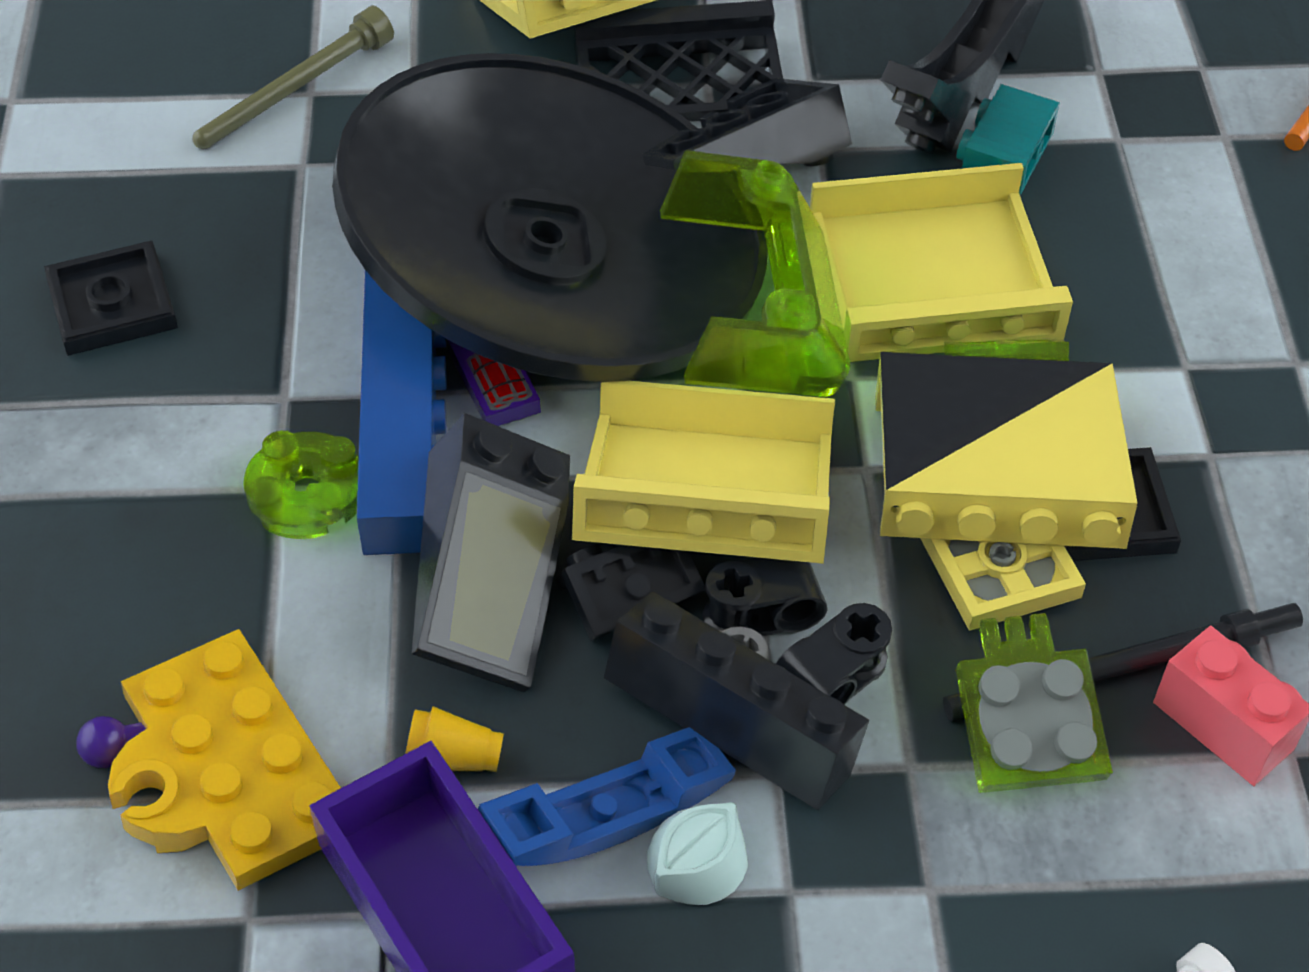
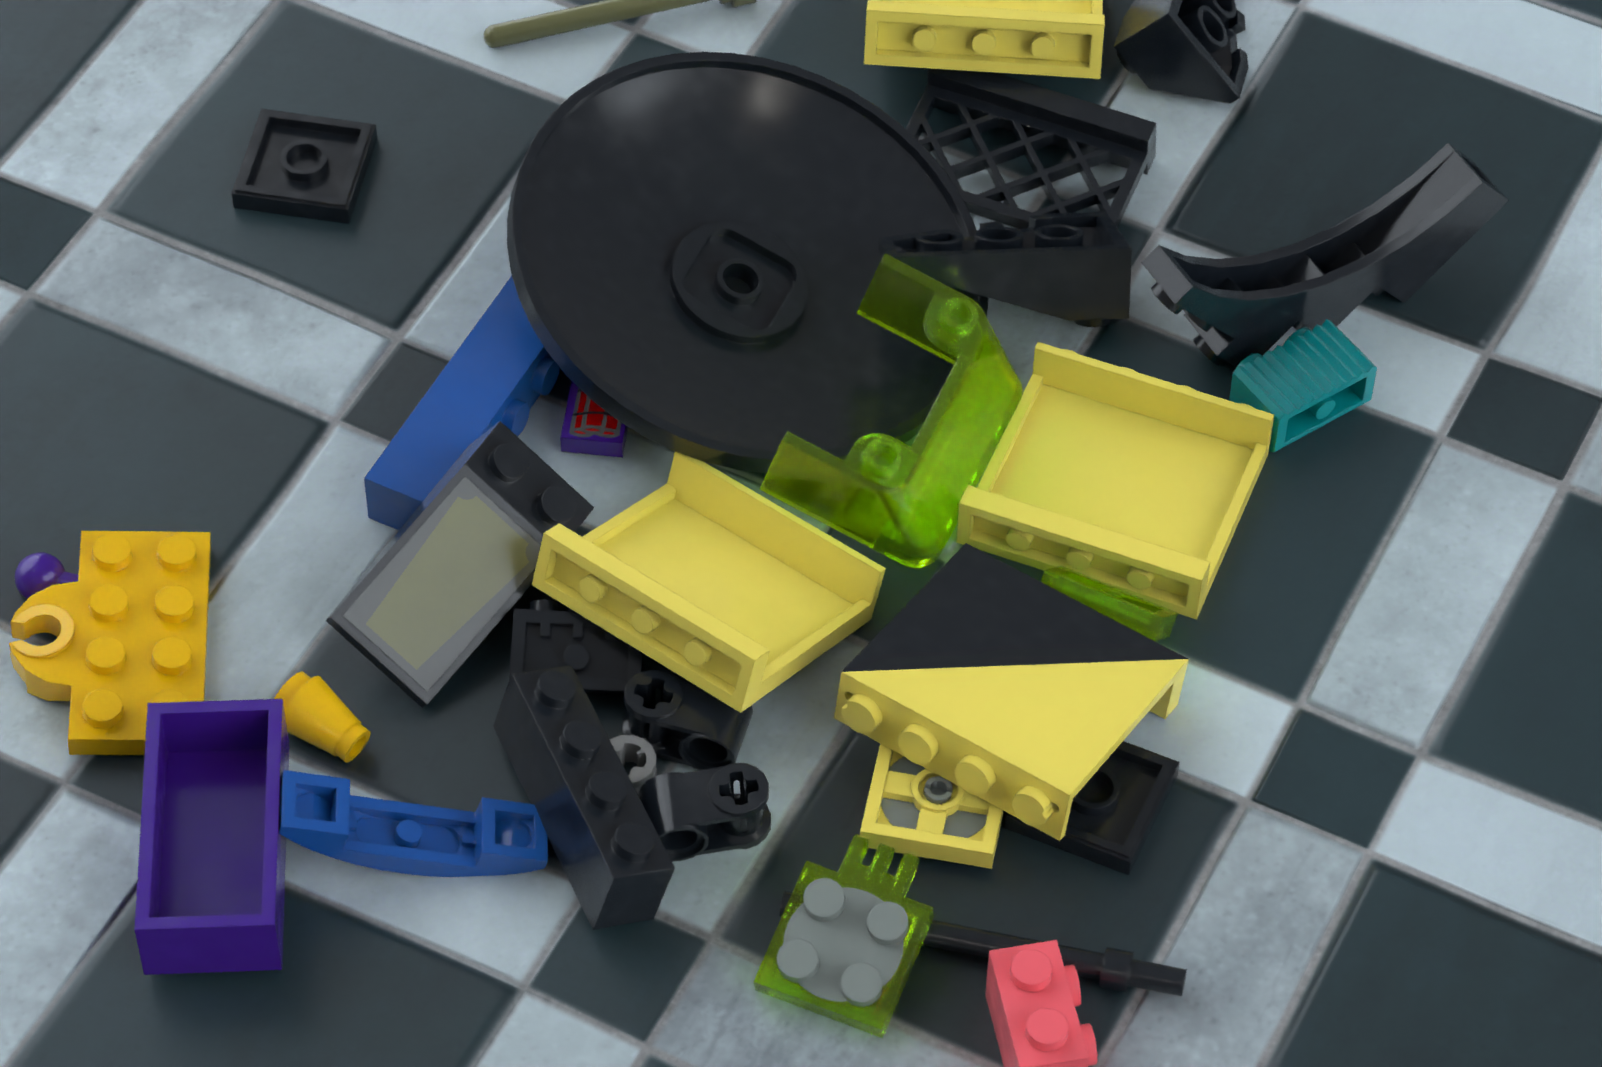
camera: 30 degrees right, 0 degrees up
clear neon green plate [243,430,359,539] -> none
light aqua hat [647,802,748,905] -> none

